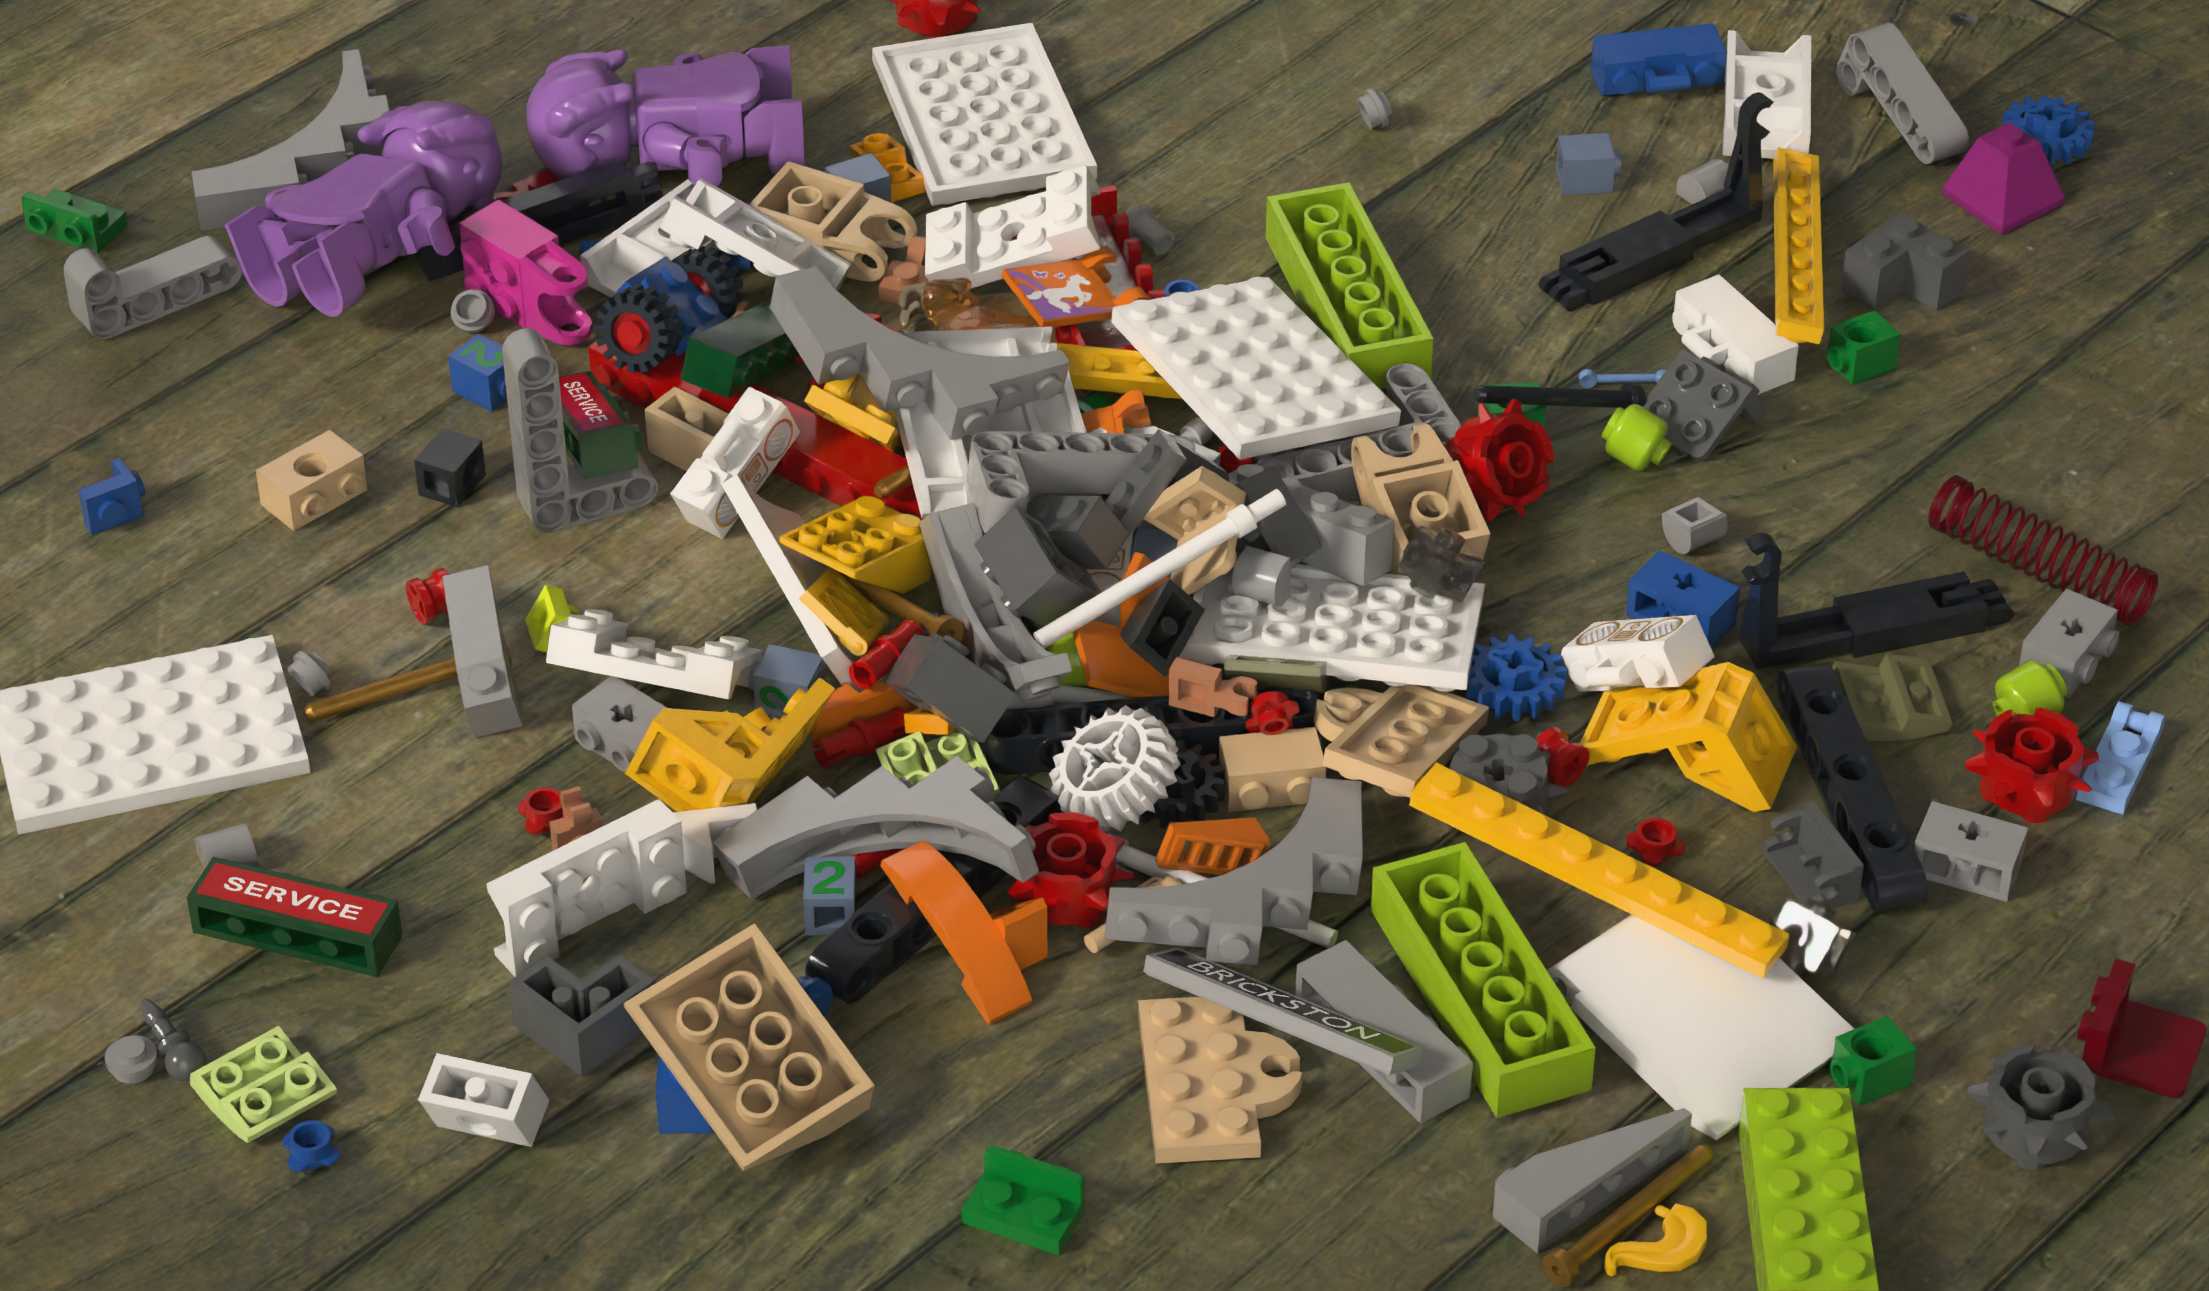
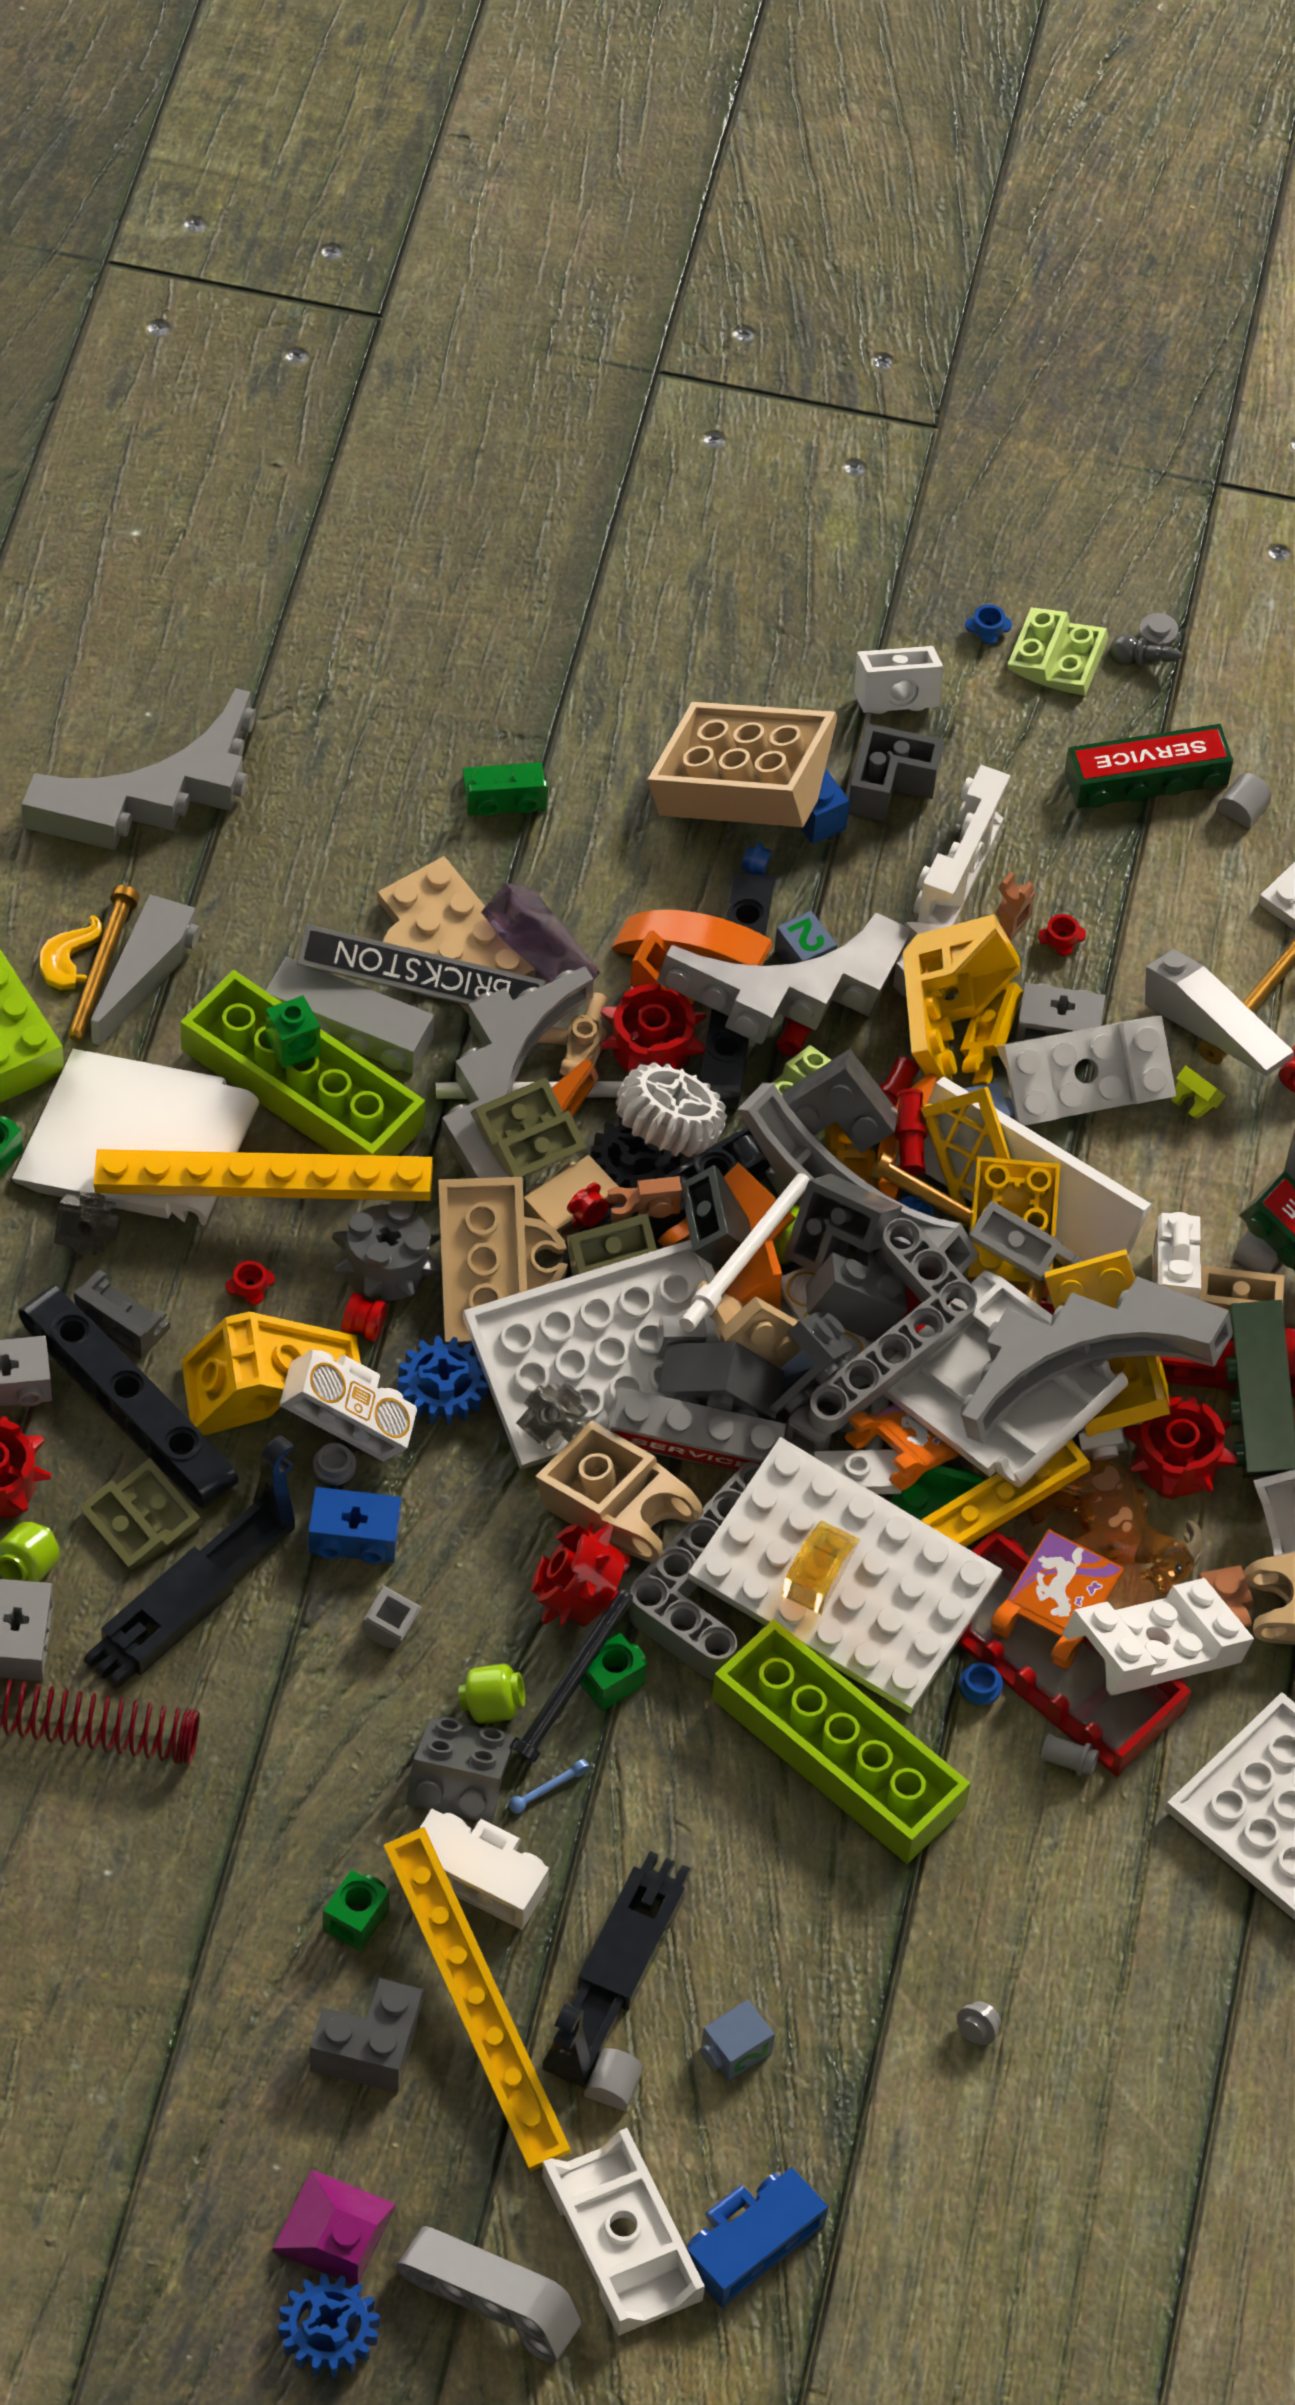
camera: 145 degrees right, 15 degrees up
none -> green brick [265,995,320,1068]
none -> olive slope [470,1077,587,1177]
none -> slope [481,883,601,982]
none -> clear yellow slope [782,1520,860,1615]
none -> light grey hinge [968,1201,1085,1284]

